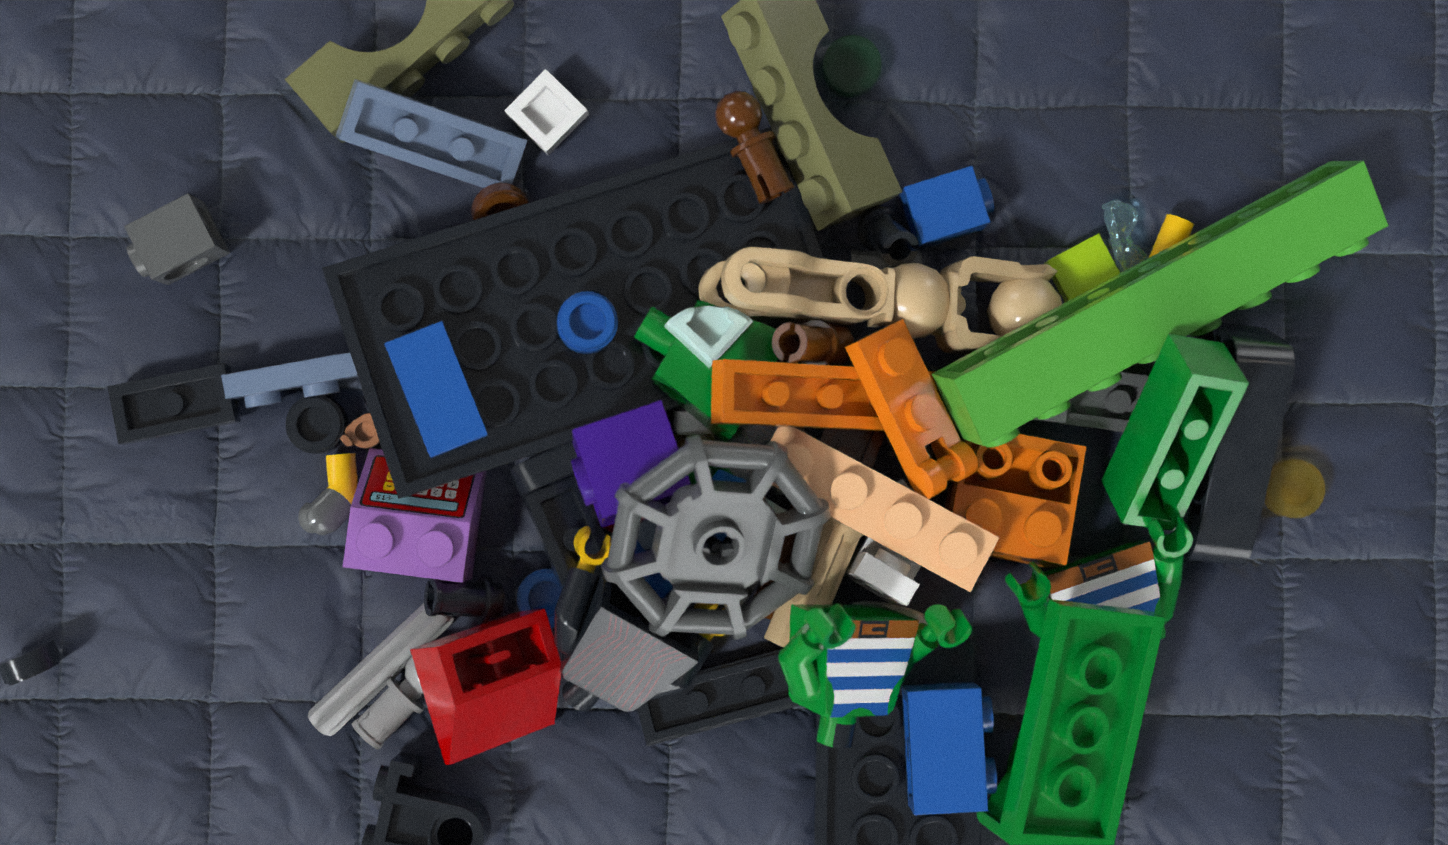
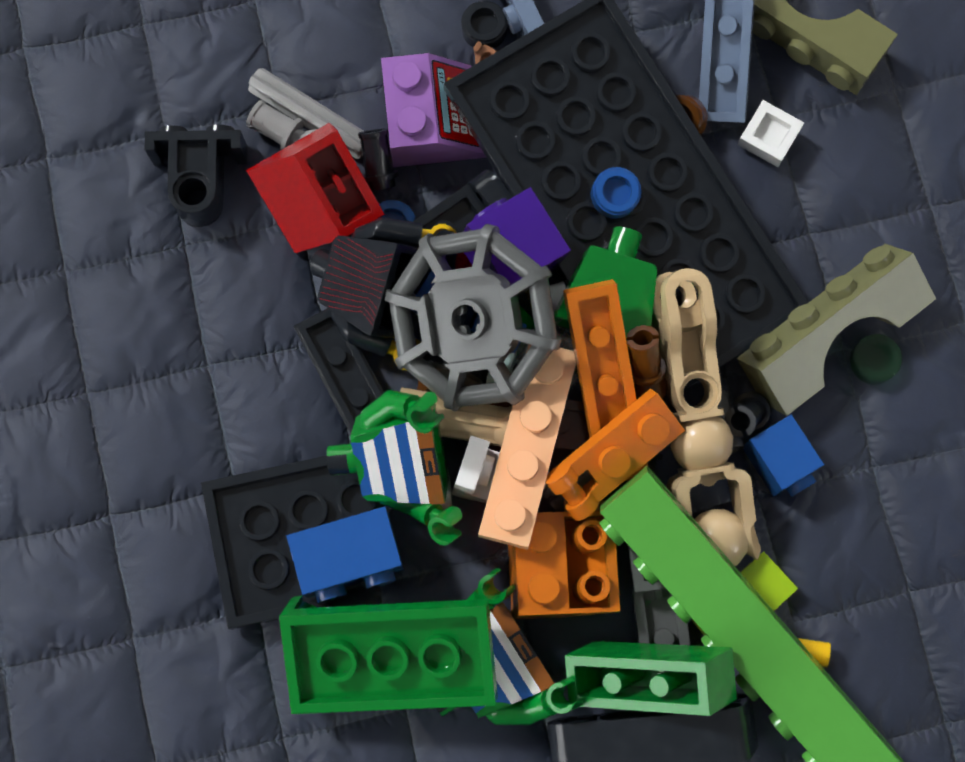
camera: 80 degrees right, 10 degrees down
arm [298,453,358,535] -> none
blue tile [384,321,488,458] -> none
light aqua tile [664,306,753,368] -> none
reddish brown pin [715,90,794,204] -> none
clear light blue piece [1101,199,1148,273] -> none

